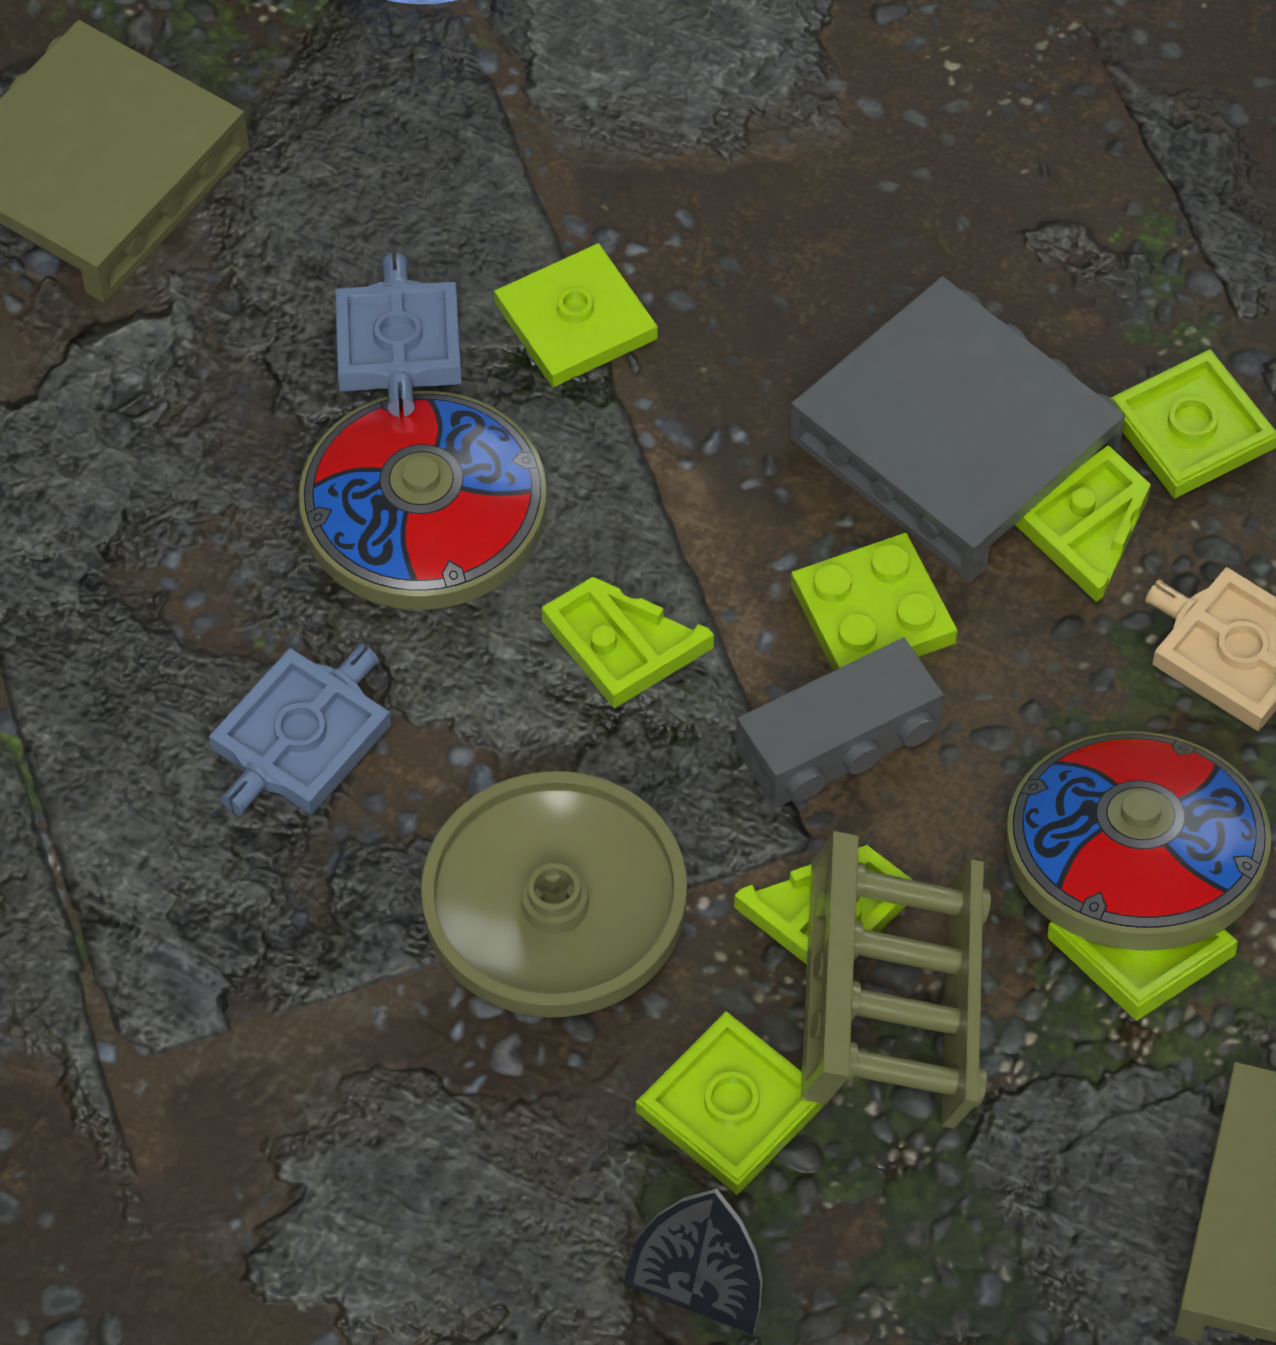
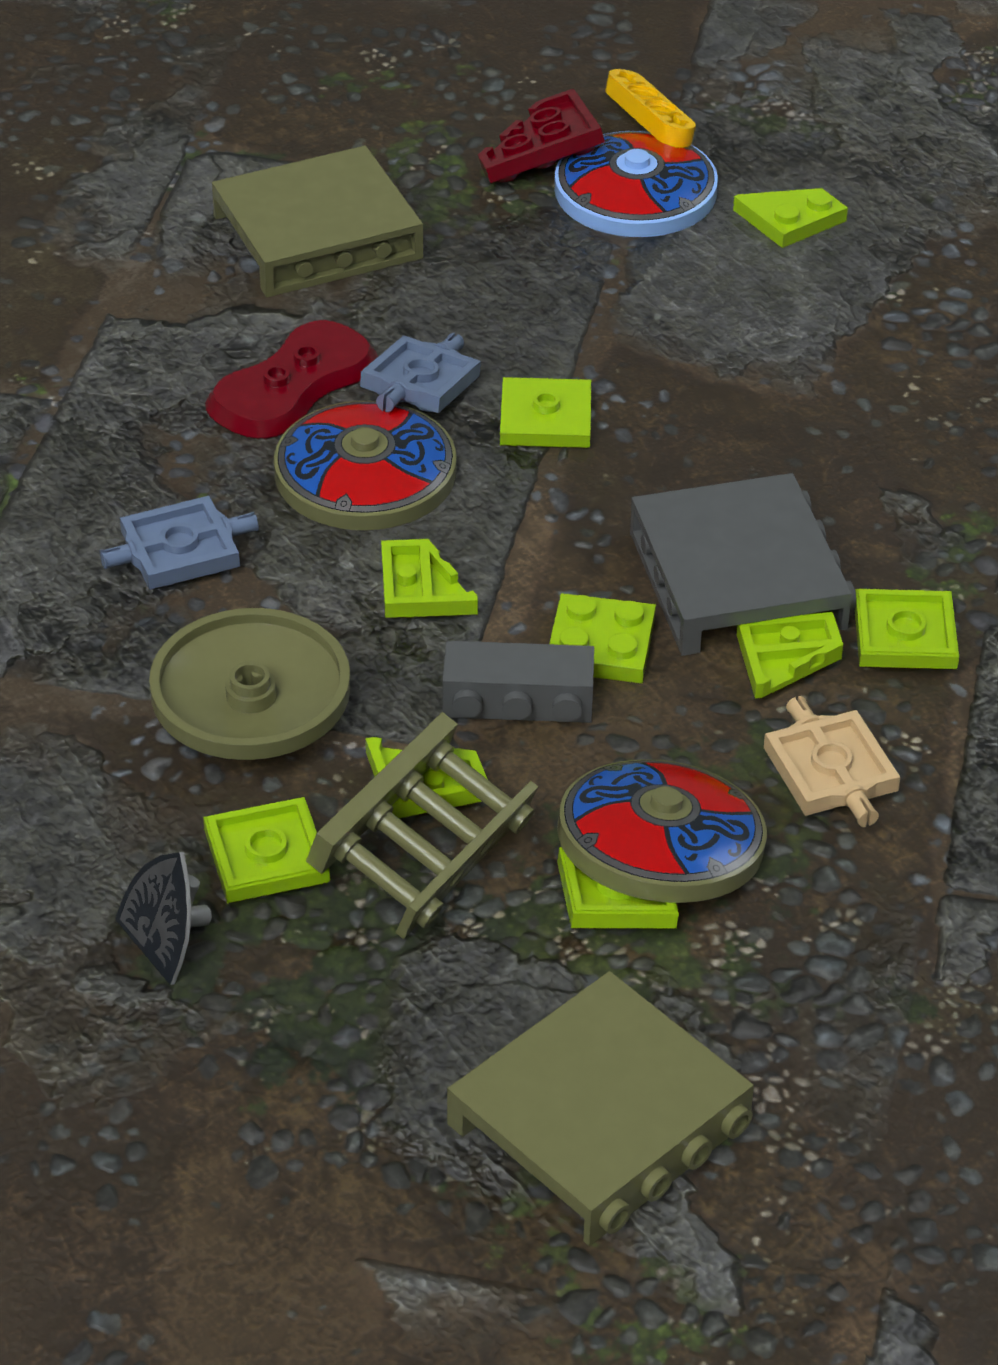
camera: 30 degrees right, 15 degrees down
none -> dark red plate [205,320,378,439]

